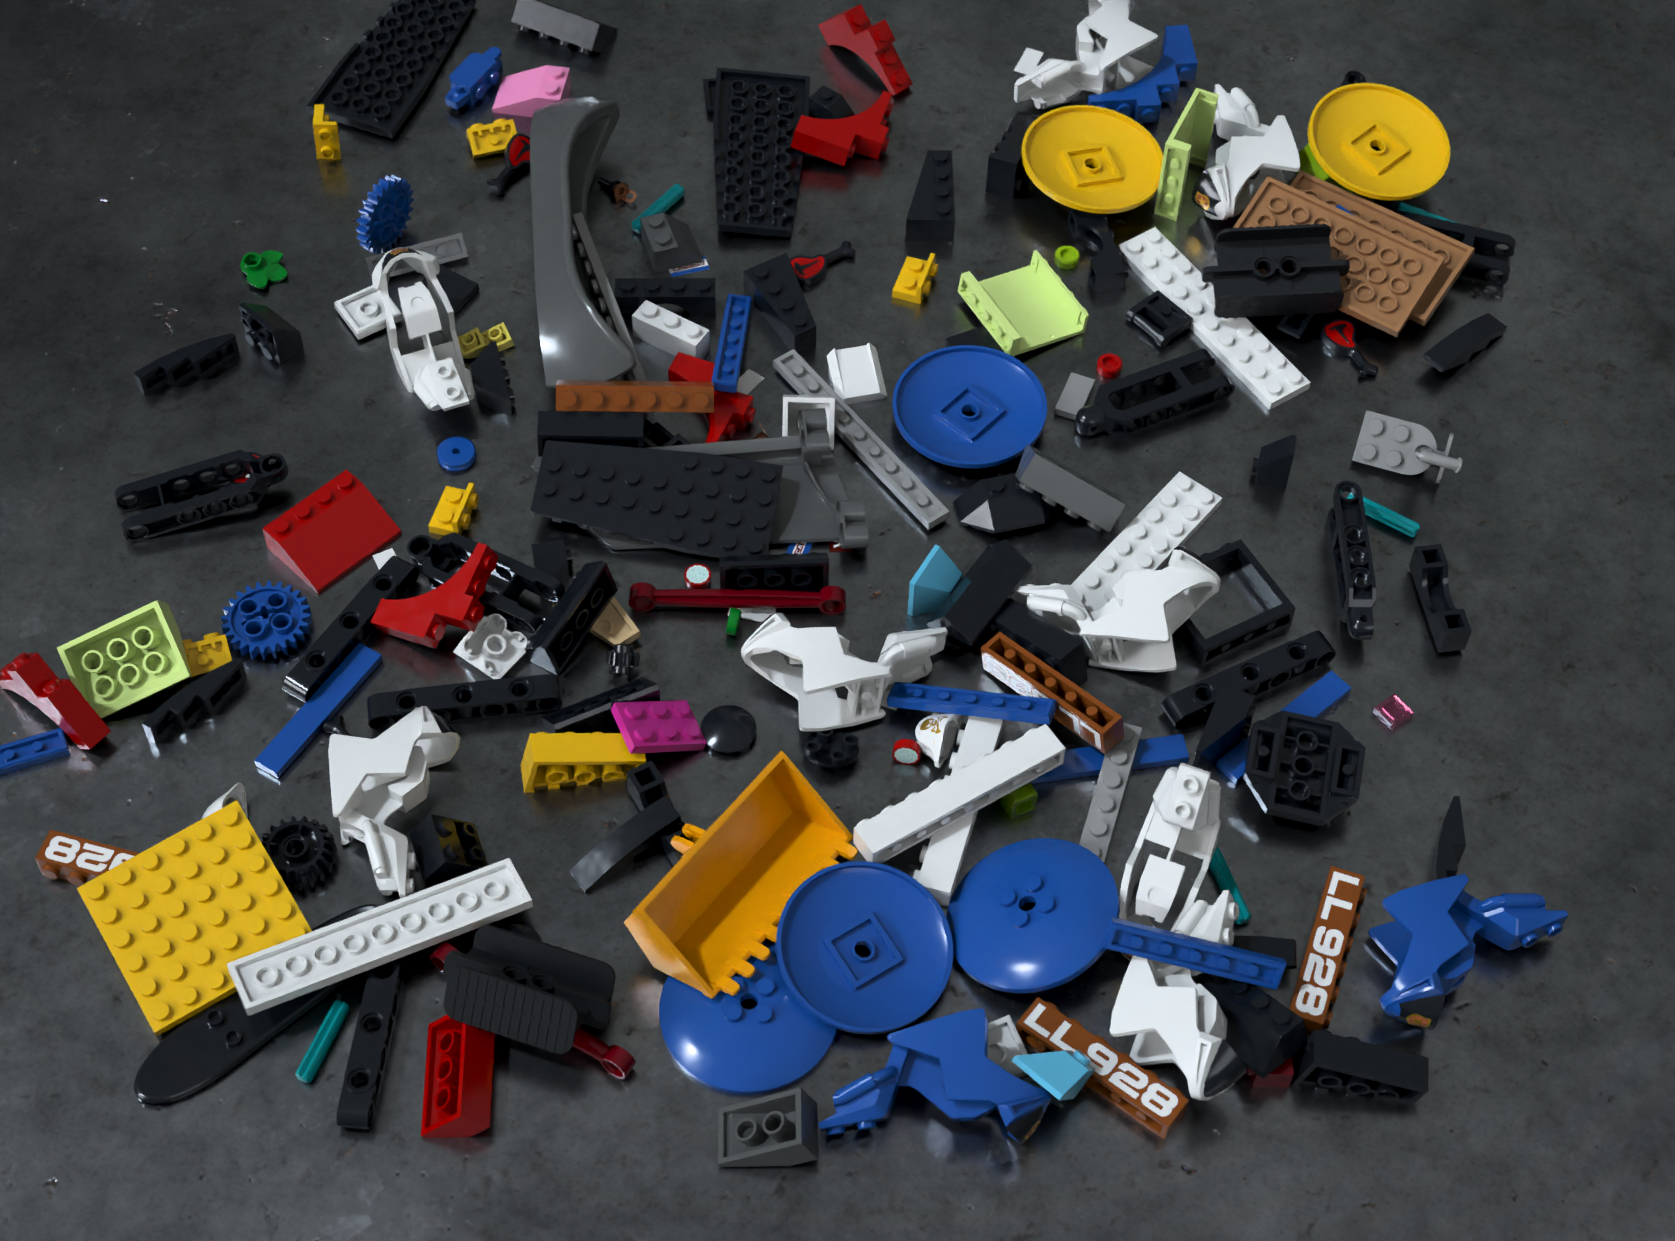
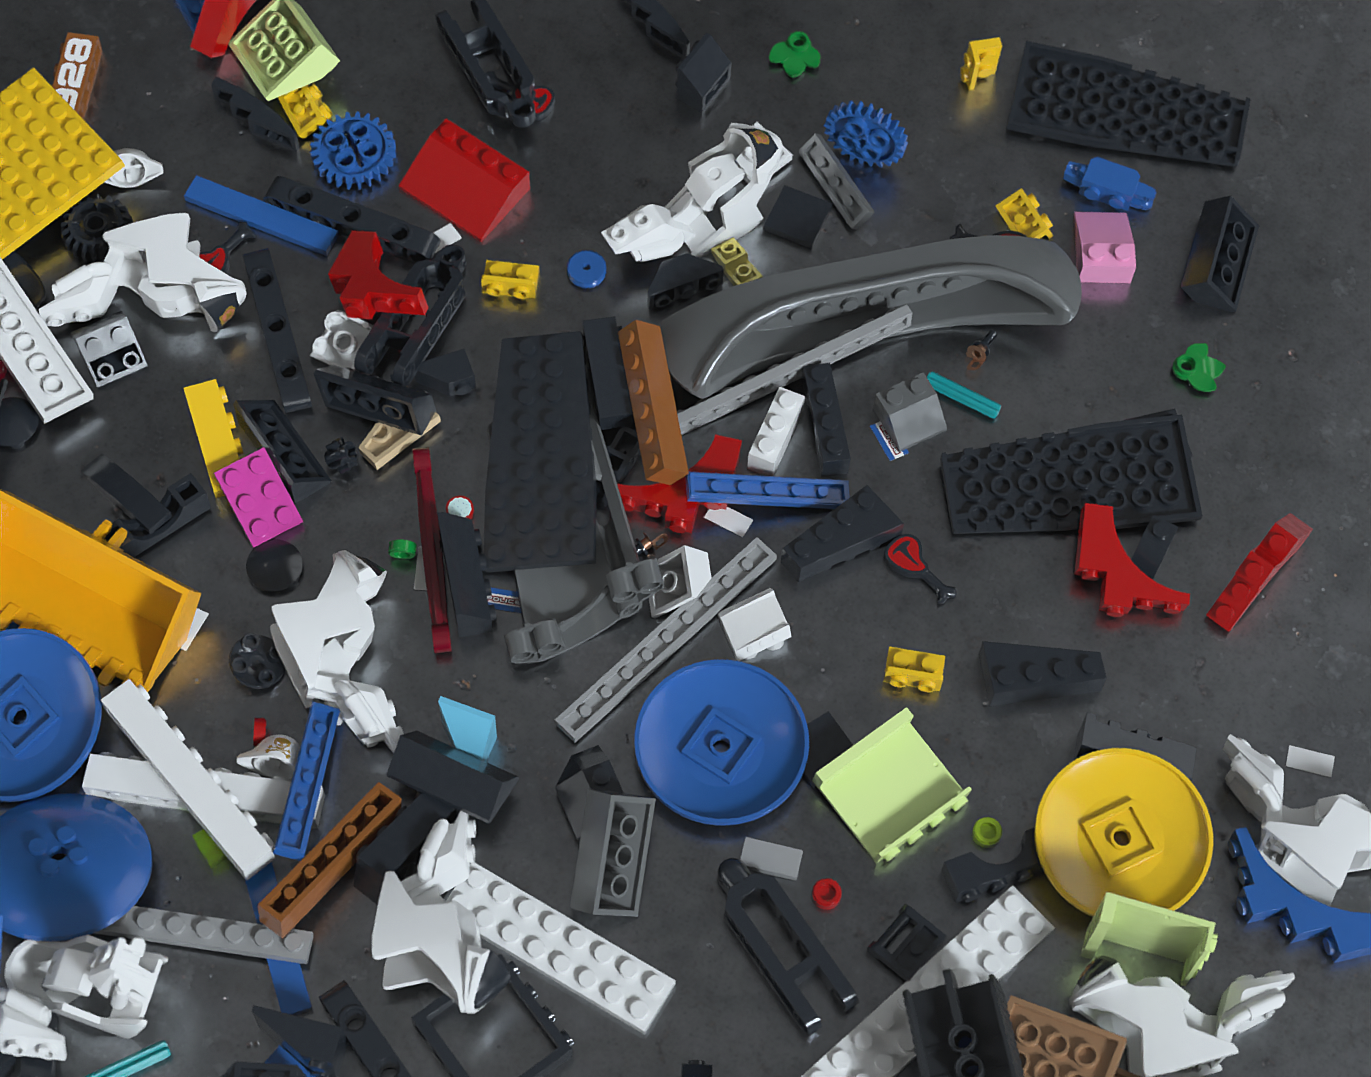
camera: 80 degrees right, 10 degrees up
none -> green plate [1172,343,1226,392]

